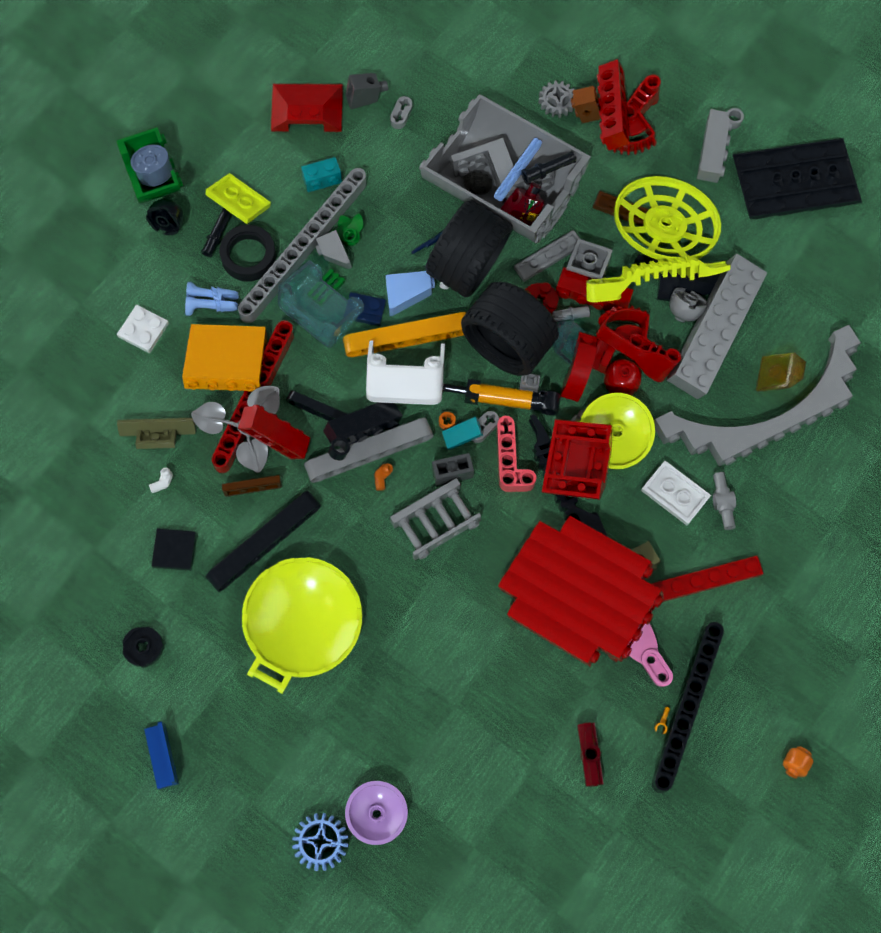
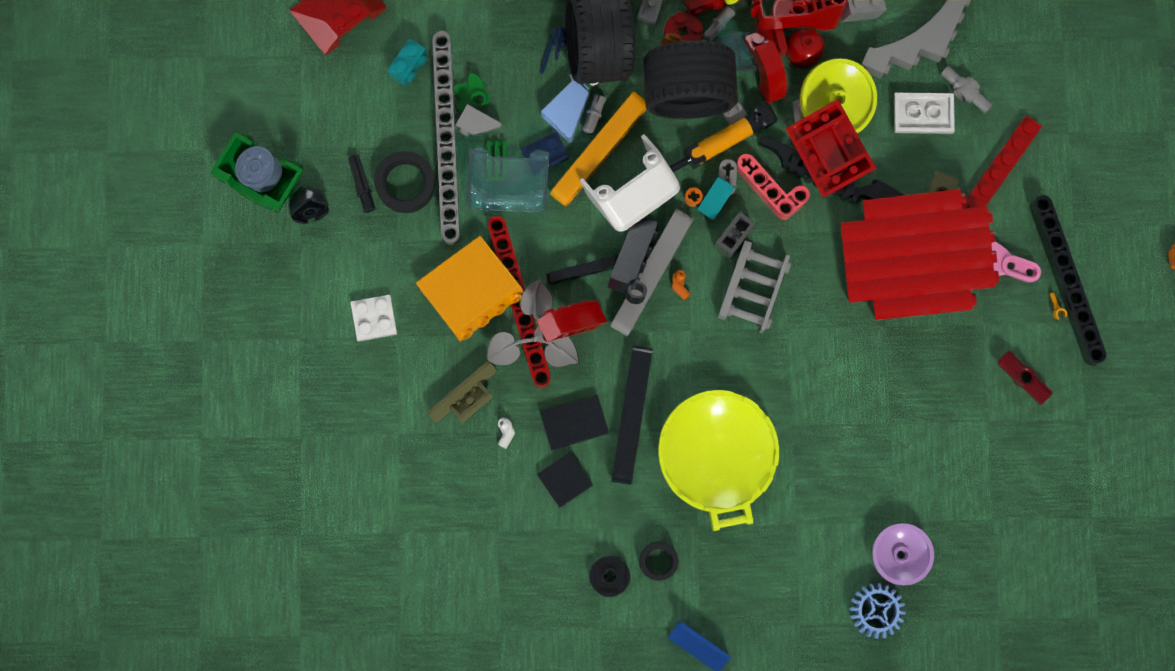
camera: 40 degrees left, 10 degrees up
light blue piece [185,282,239,316] -> none
neon yellow plate [205,173,271,224] -> none
reddish brown tile [222,475,282,497] -> none
none -> black tile [540,395,609,451]
none -> light grey axle [583,95,606,134]
none -> black tyre [639,542,679,581]

